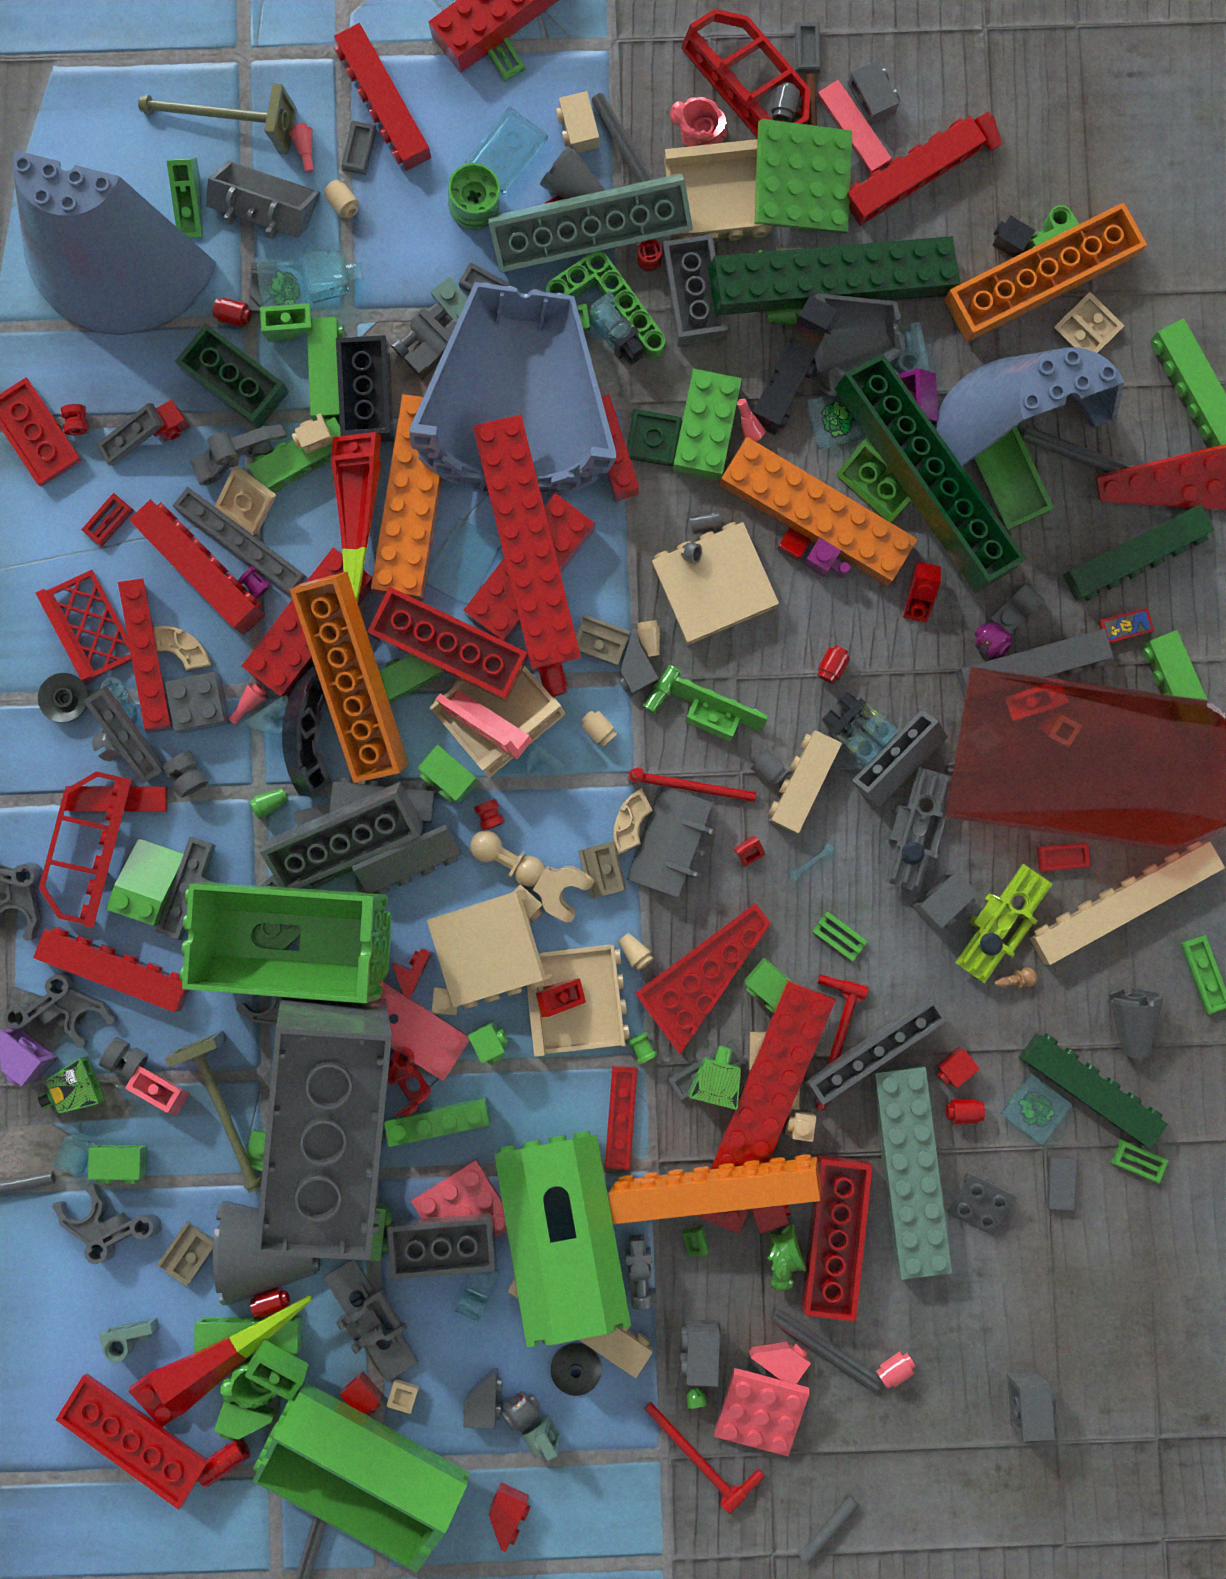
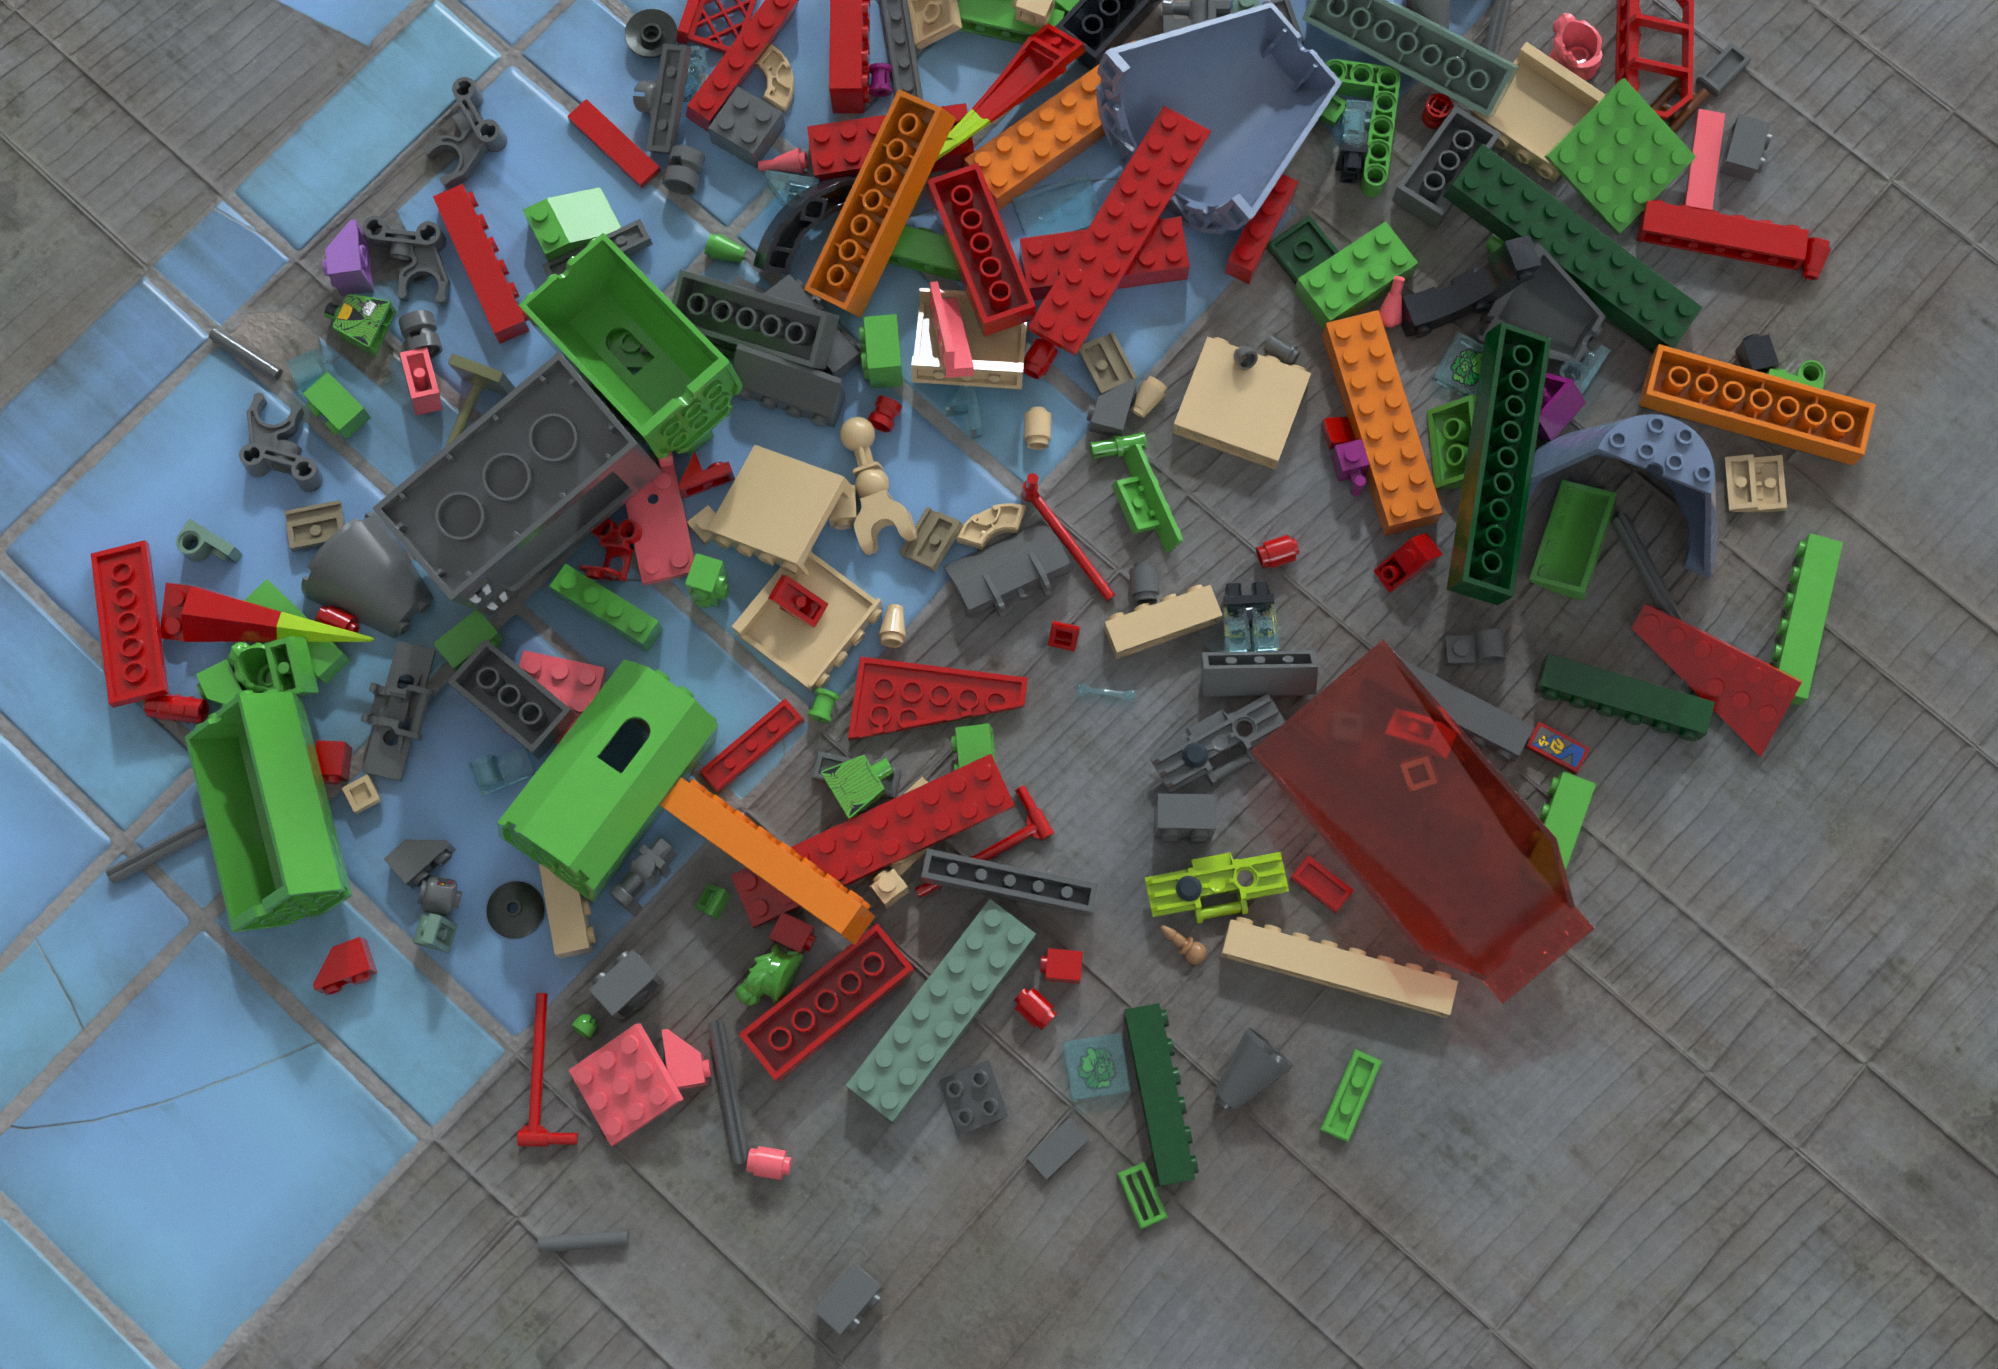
camera: 50 degrees right, 10 degrees down
red plate [39,771,132,928] -> none
dark grey brick [771,83,800,123] -> none
bright green tile [812,911,868,962] -> none
magenta head [974,622,1013,659] -> none

